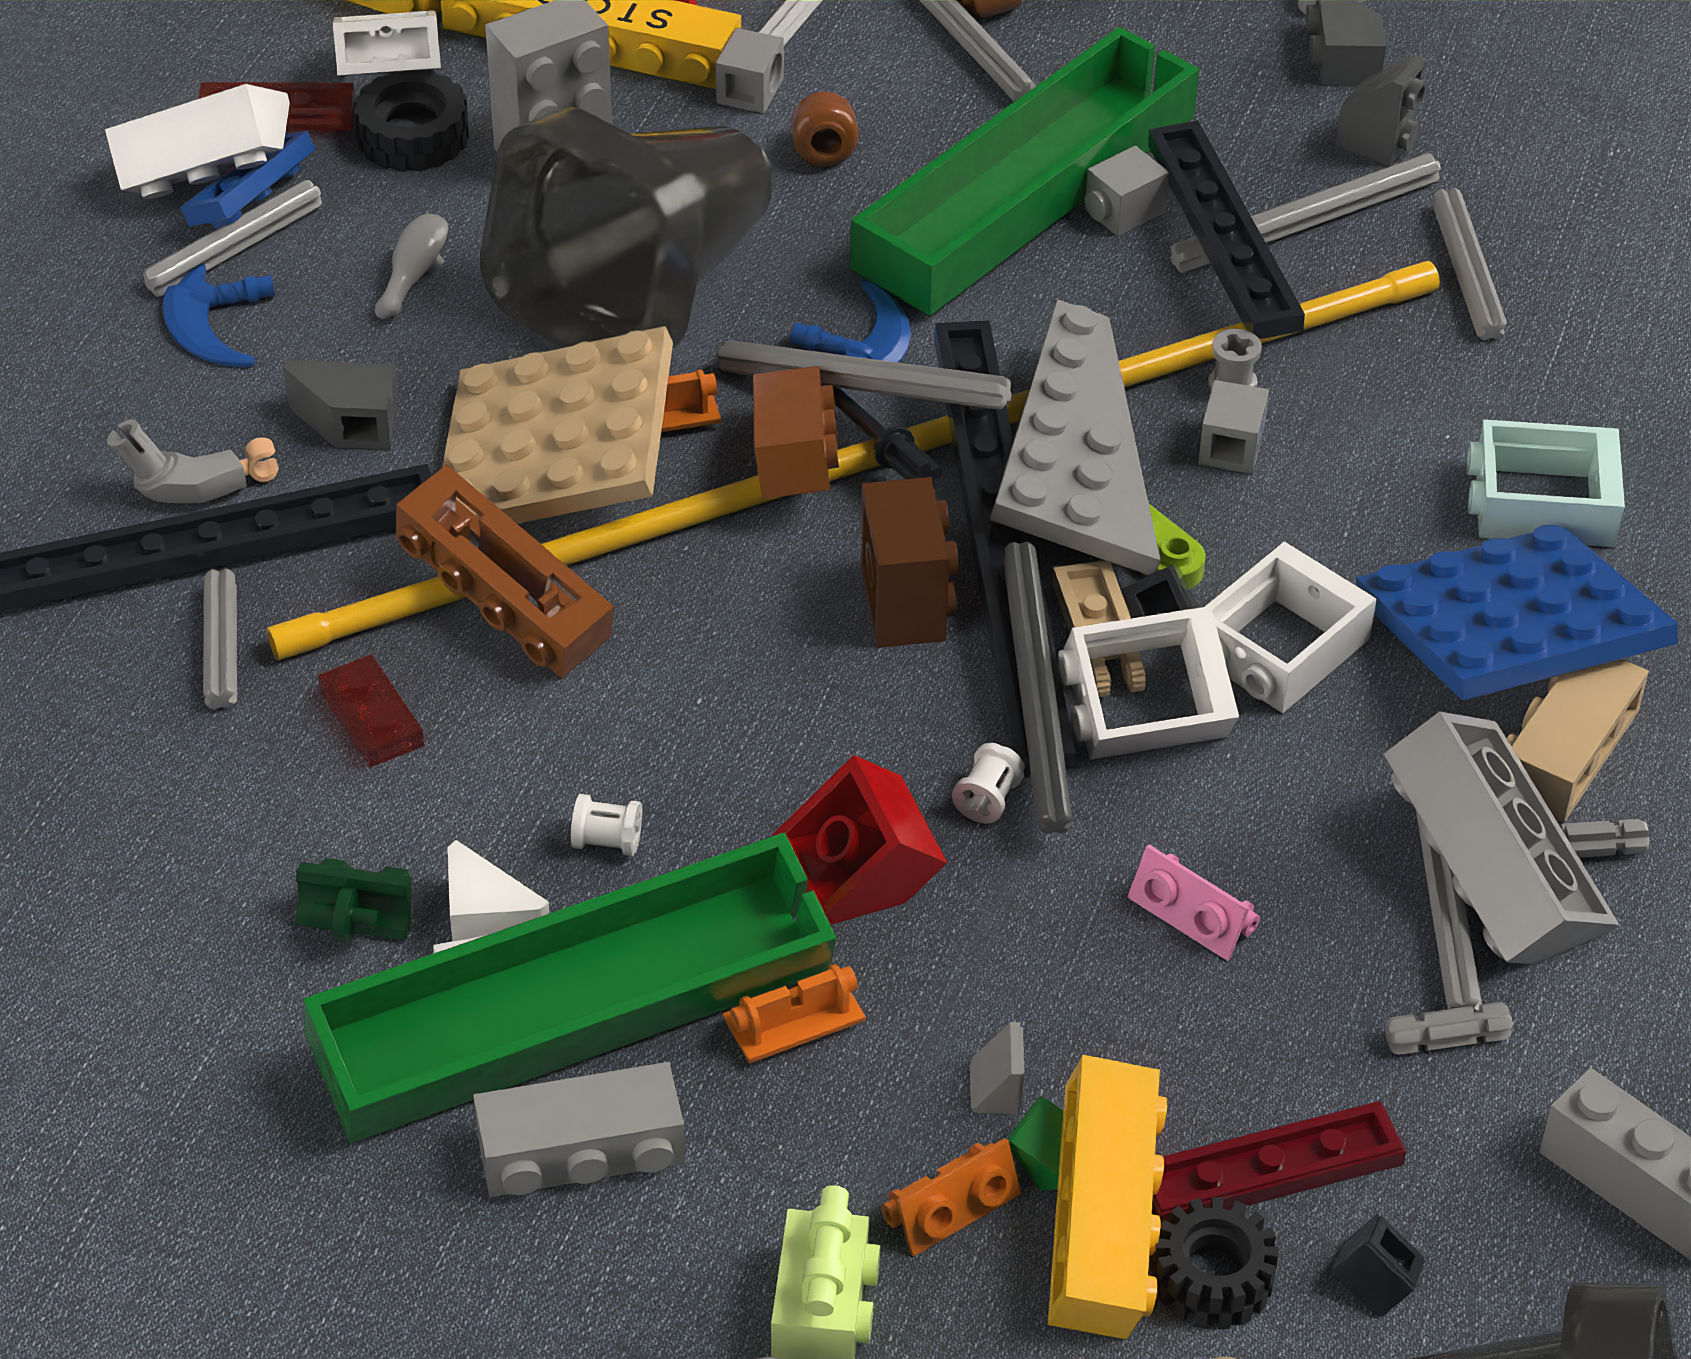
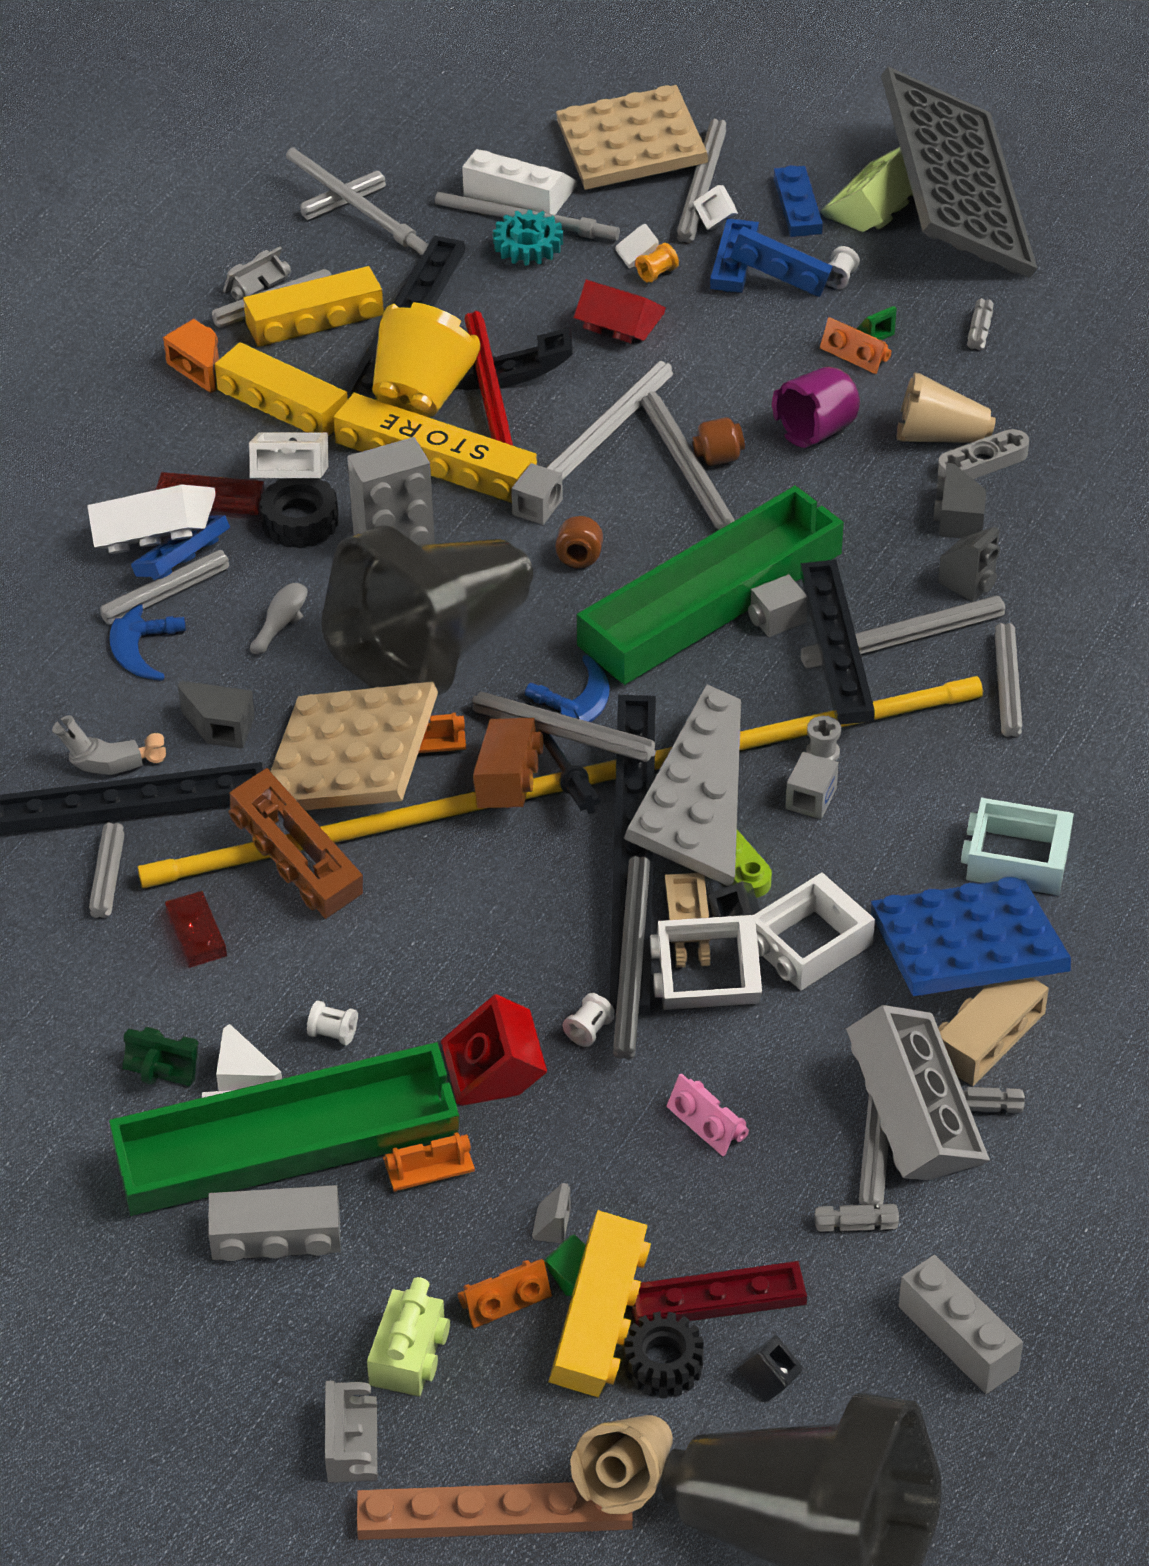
camera: 10 degrees right, 0 degrees up
reddish brown brick [860,477,959,648] -> none

